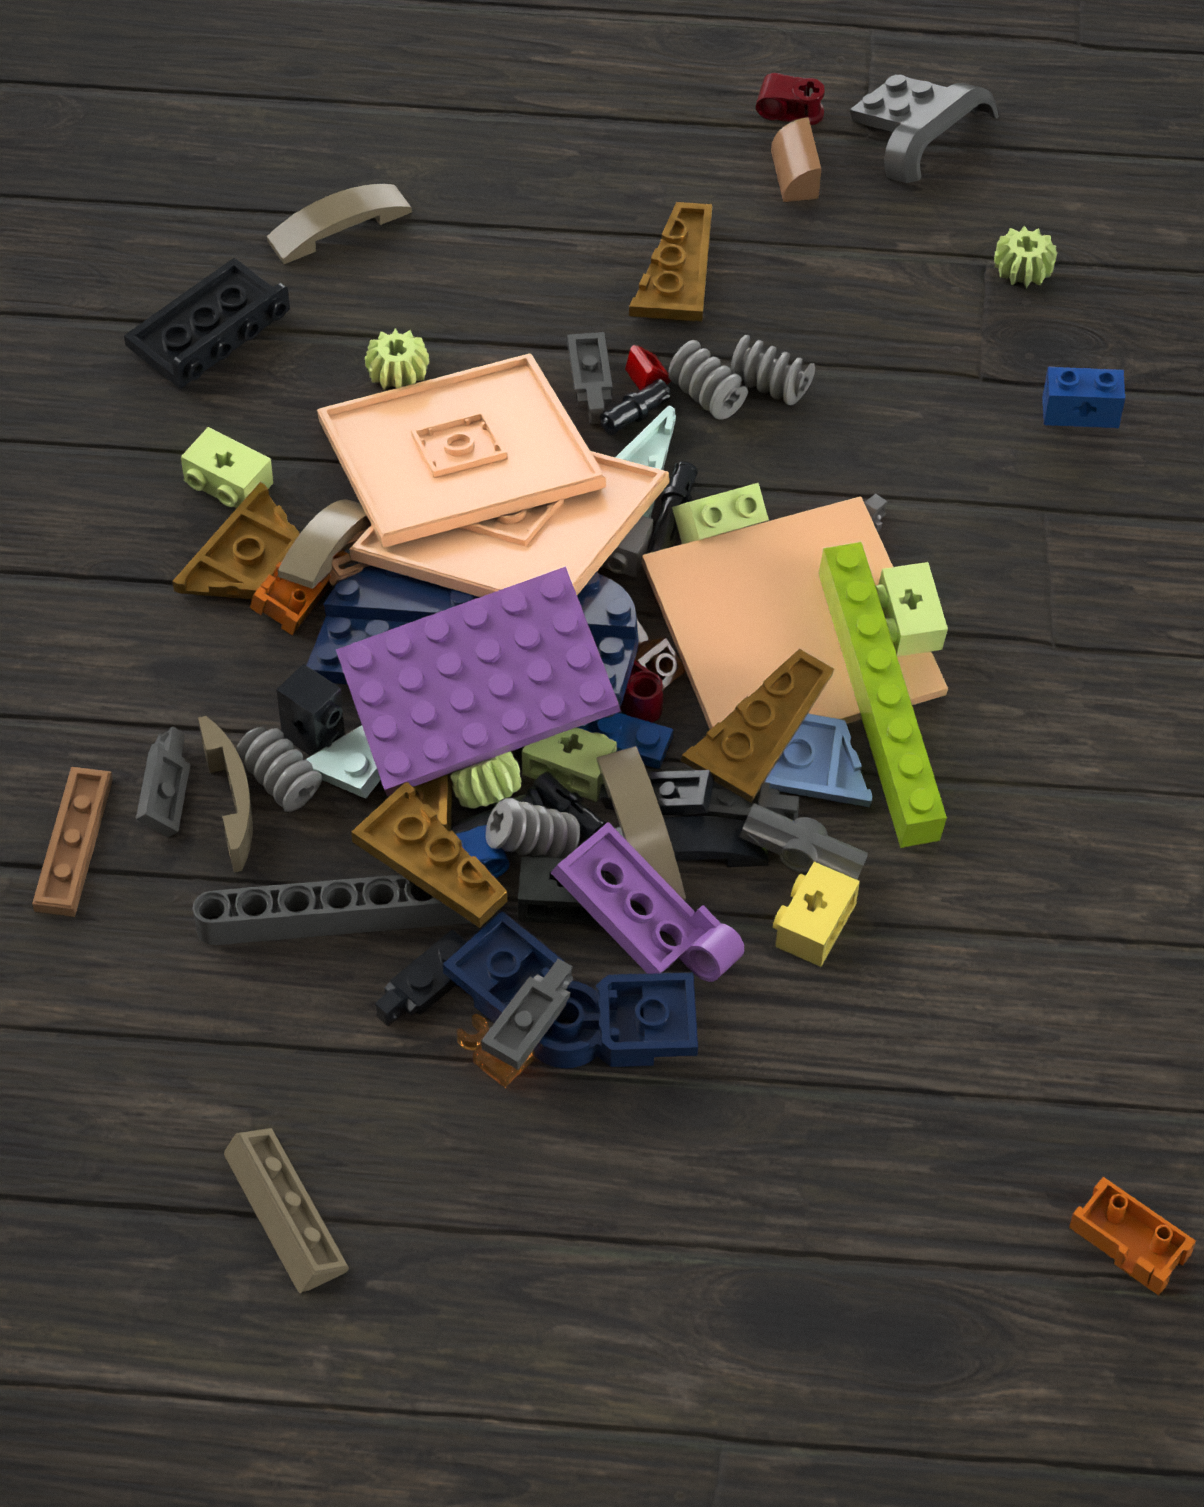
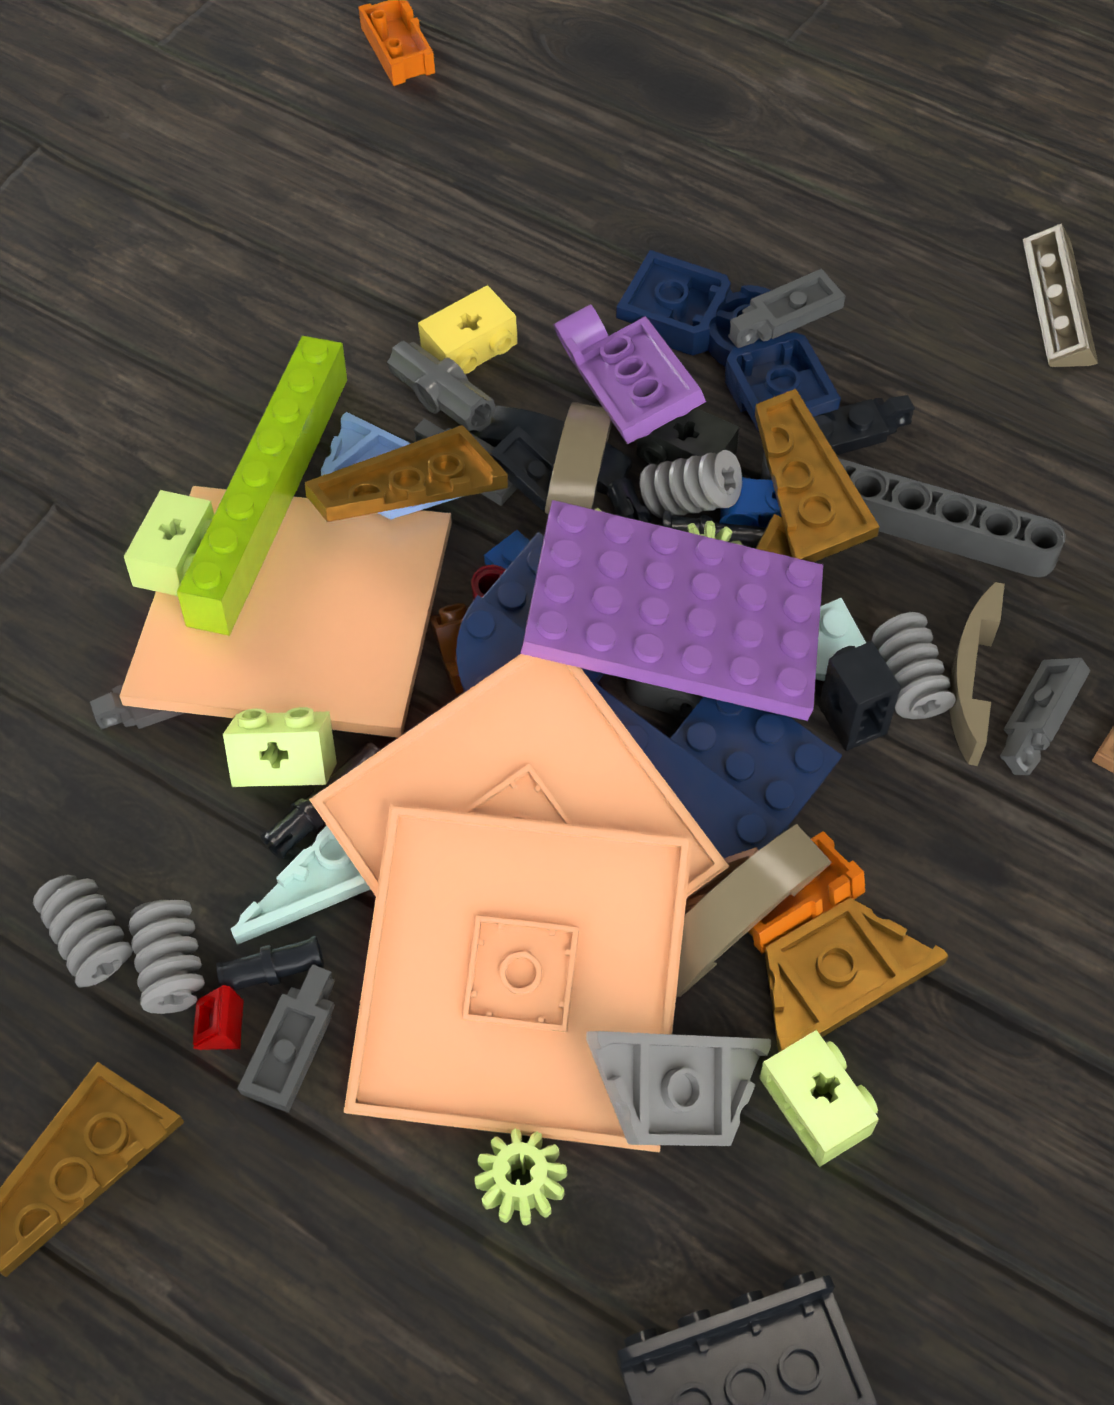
camera: 150 degrees left, 5 degrees up
clear orange plate [456,1014,534,1088] -> none
none -> light grey wing [586,1031,771,1146]

